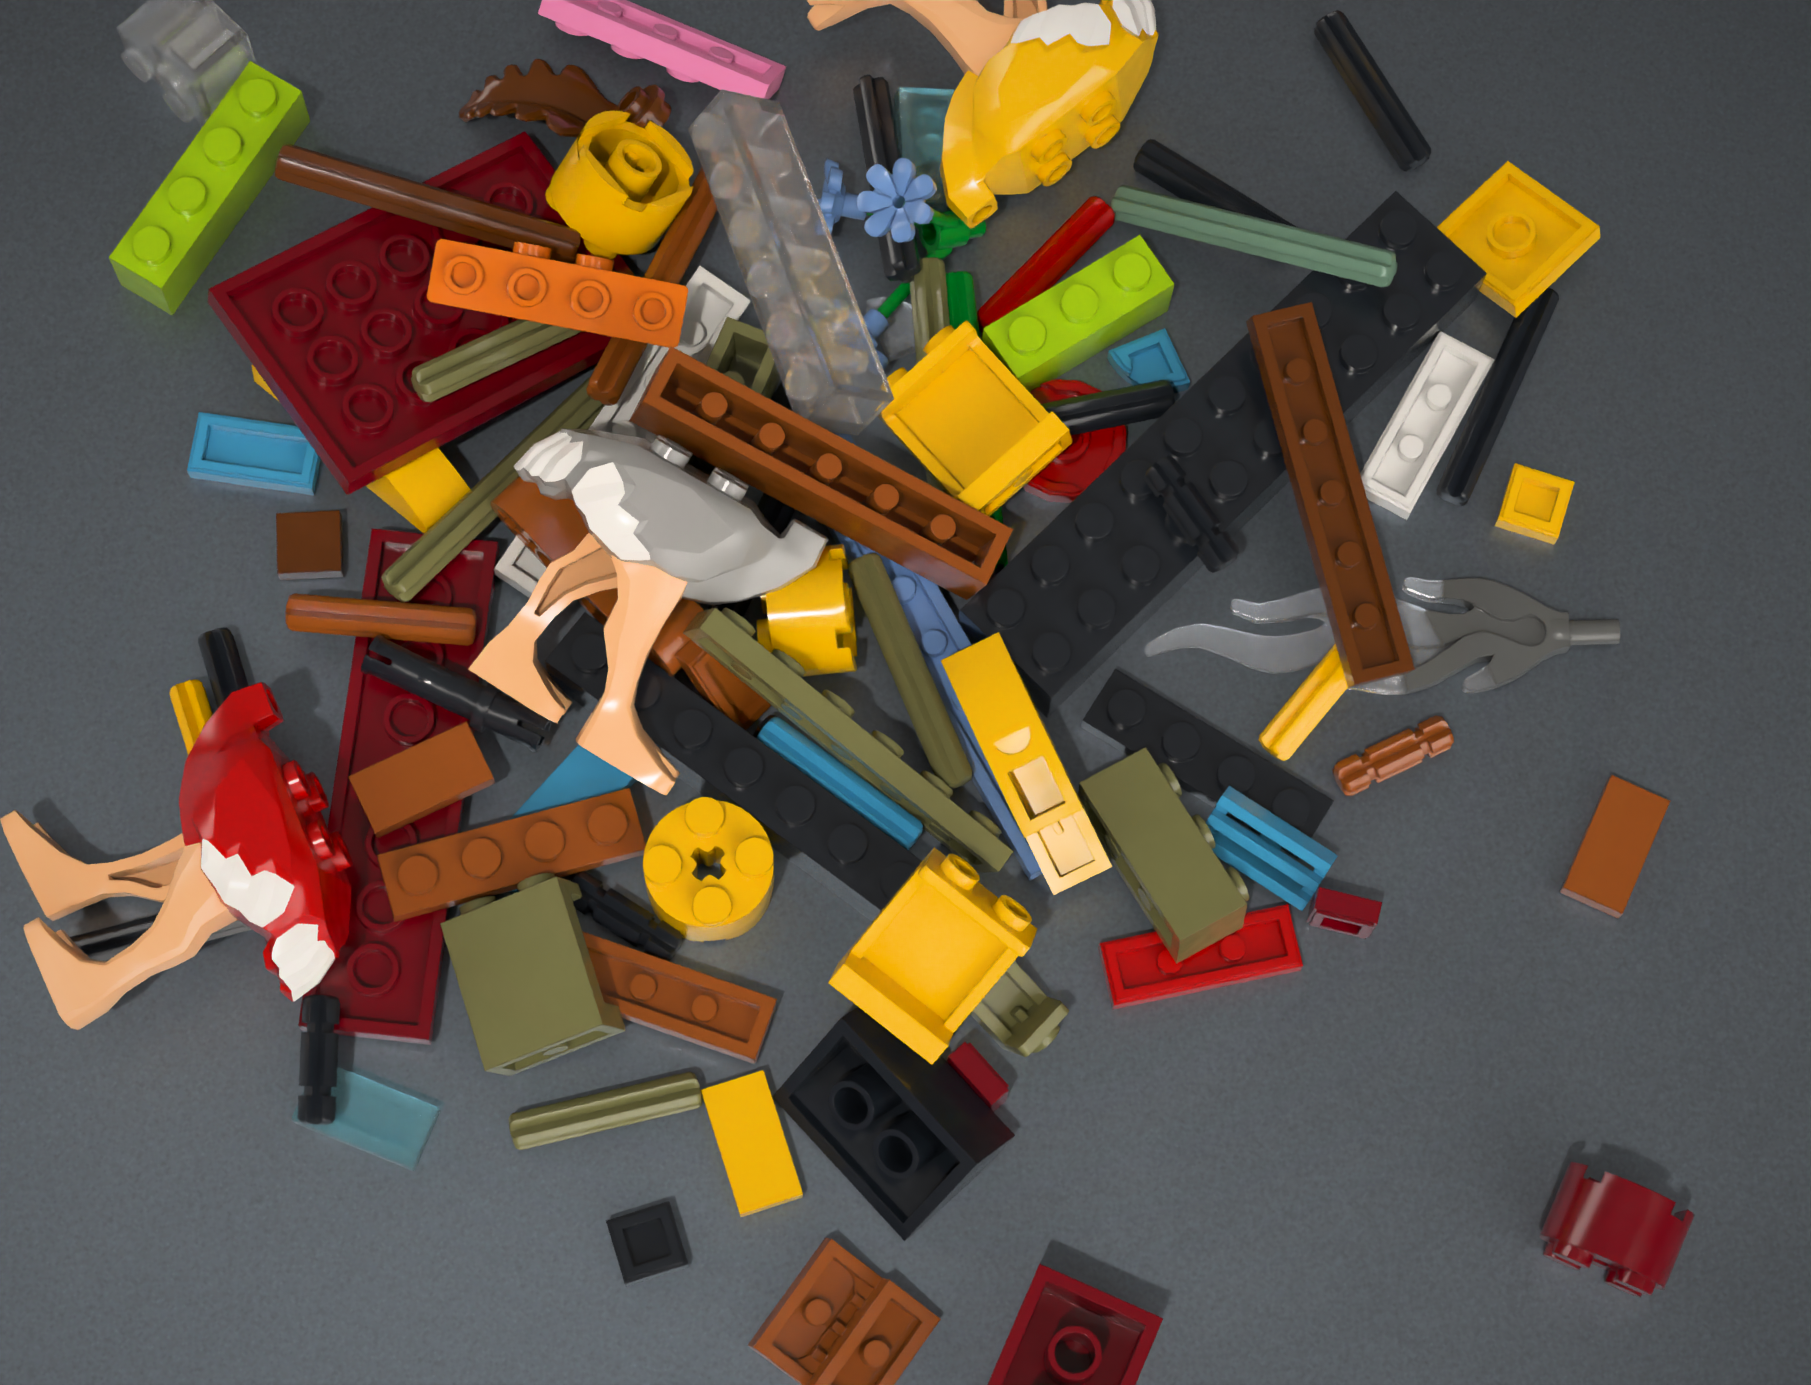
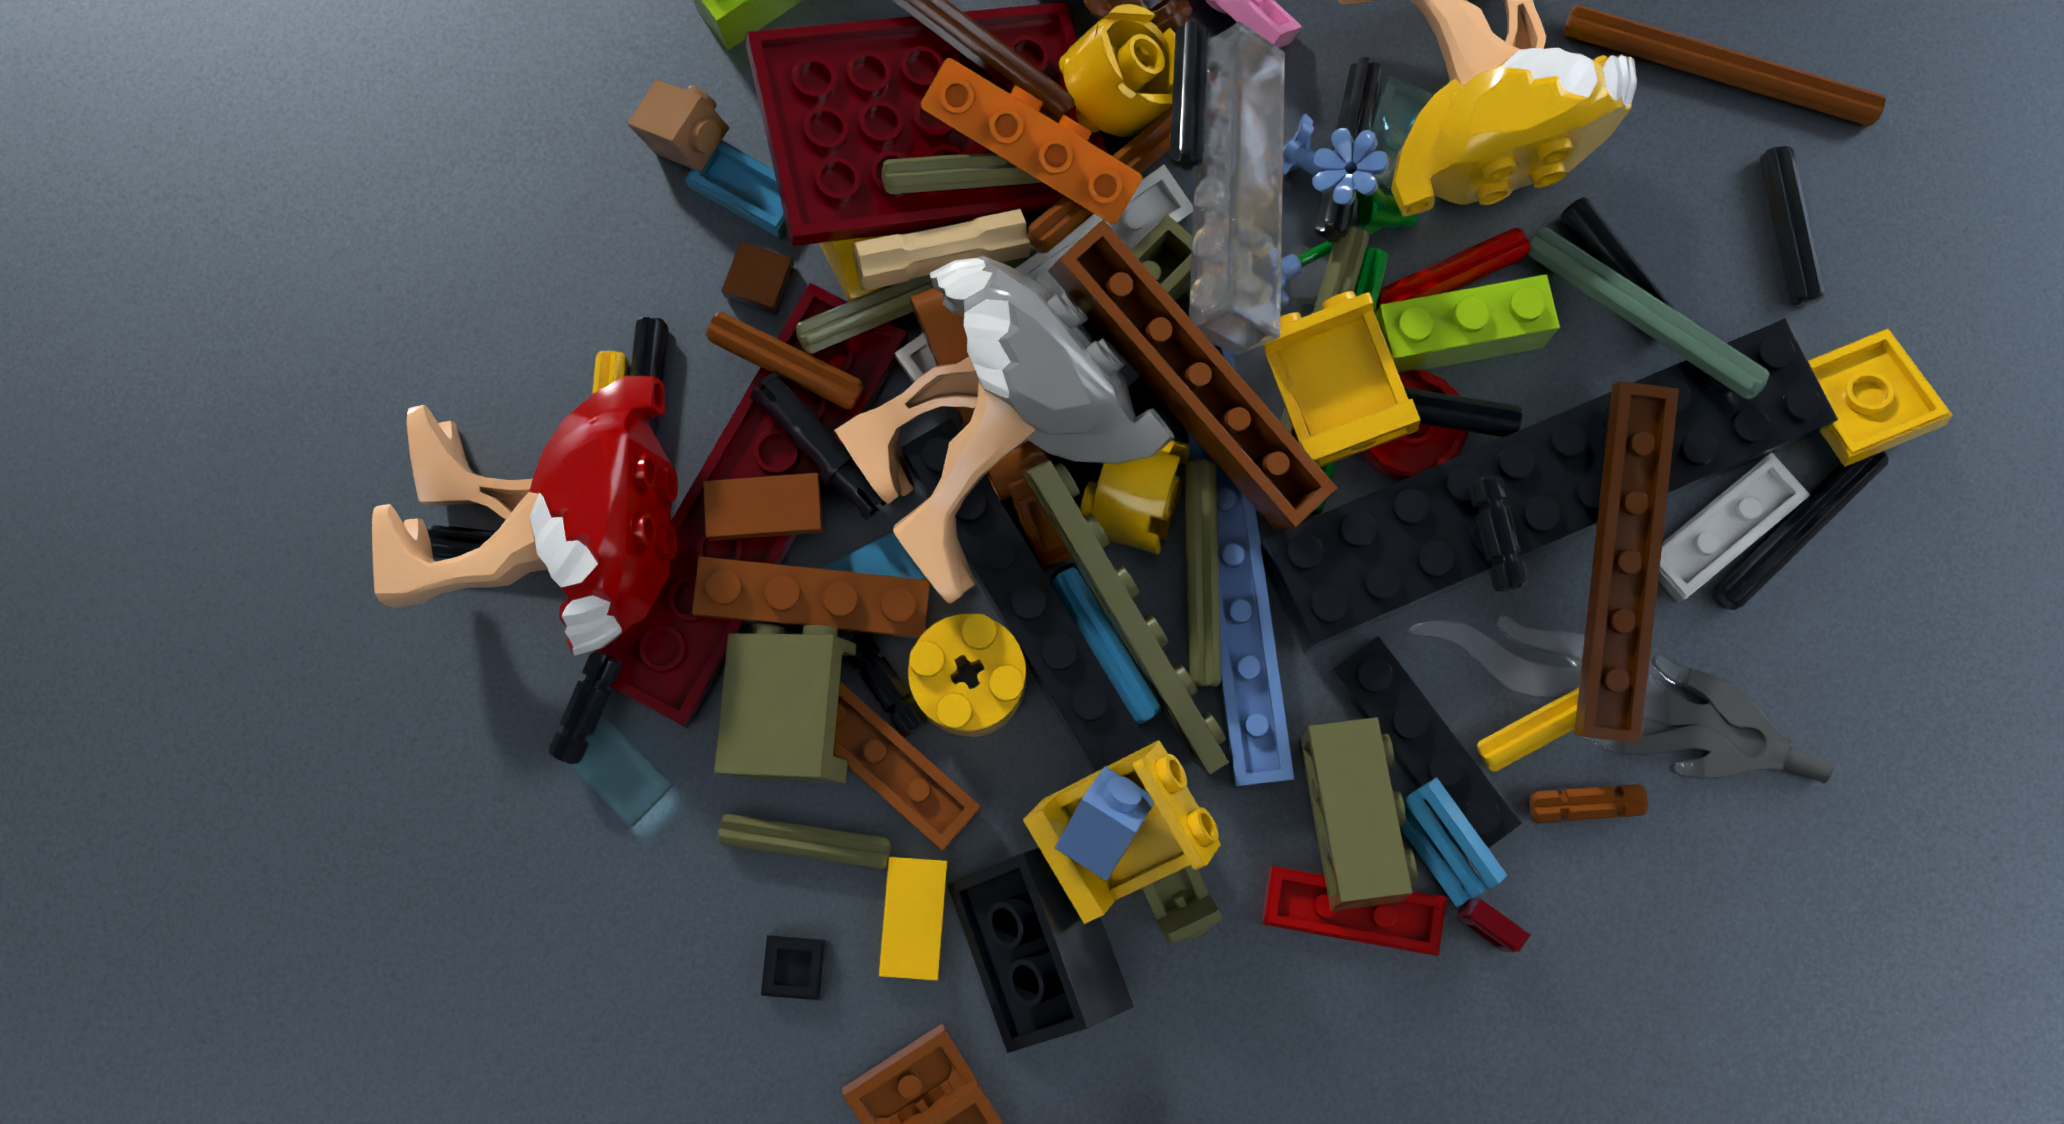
camera: 30 degrees right, 5 degrees up
yellow slope [941,632,1112,895] -> none
dark red tile [947,1042,1009,1112] -> none
dark azure tile [1107,328,1190,393] -> none
yellow tile [1494,463,1575,545] -> none
dark orange tile [1560,775,1670,919] -> none
none -> medium nougat brick [627,79,730,172]
none -> tan axle [853,209,1030,290]
none -> medium blue brick [1055,766,1154,881]
none -> black axle [1169,20,1209,171]

